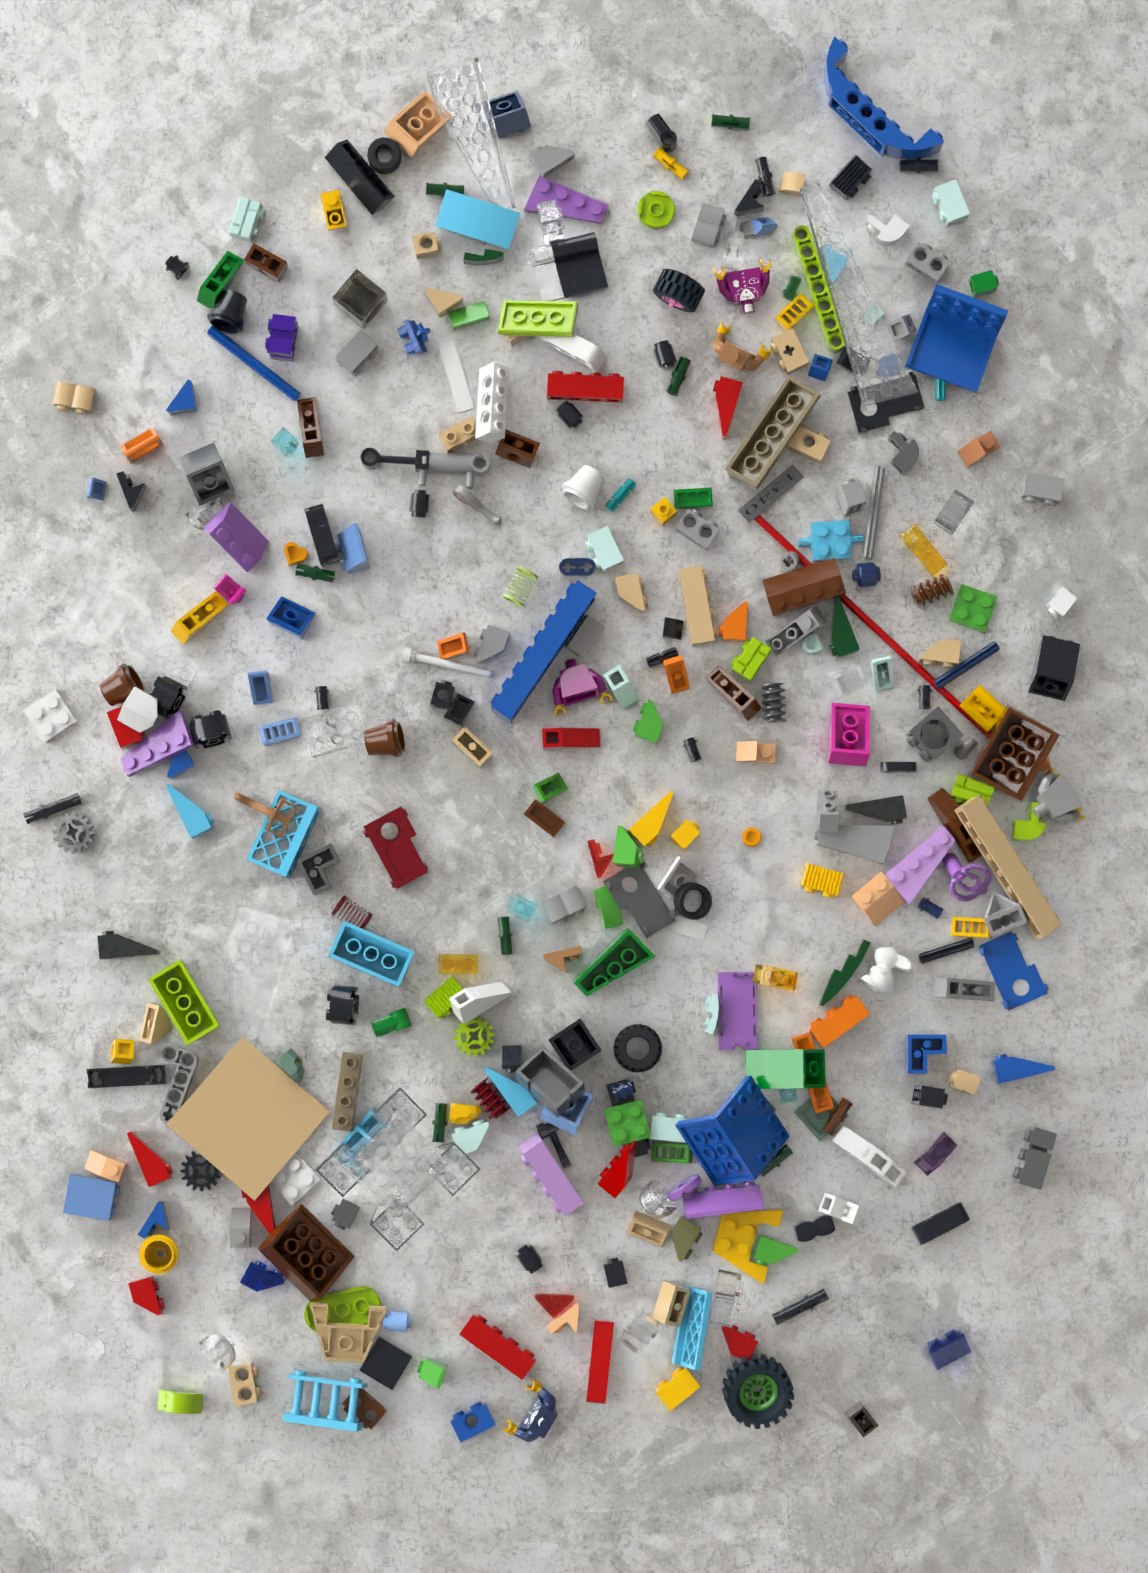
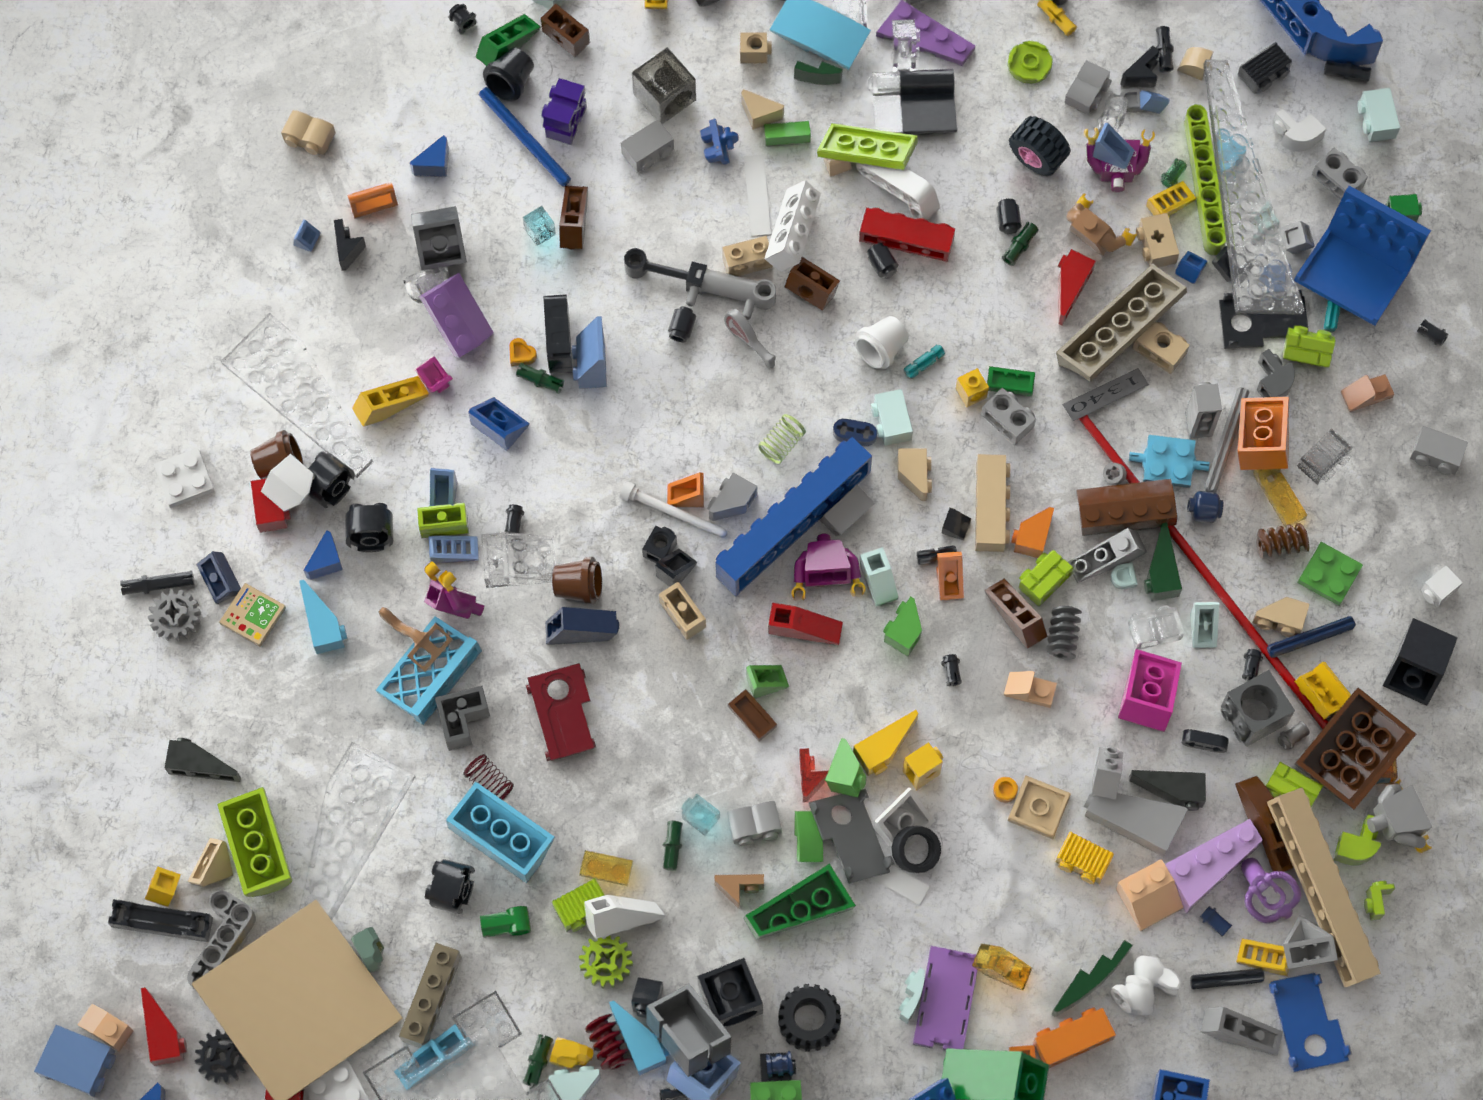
camera: 15 degrees right, 15 degrees down
wing [121,710,195,777] -> none
none -> dark blue slope [196,551,241,604]
none -> tan tile [219,583,286,647]
none -> lime brick [417,503,469,538]
none -> magenta torso [424,561,485,619]
none -> dark blue slope [545,607,619,645]
none -> tan tile [1007,775,1071,839]
none -> medium blue slope [1093,123,1135,169]
none -> orange slope [1238,397,1289,470]
none -> lime brick [1282,326,1335,368]
none -> lime bracket [1364,881,1395,920]
none -> black pin [1417,319,1449,346]

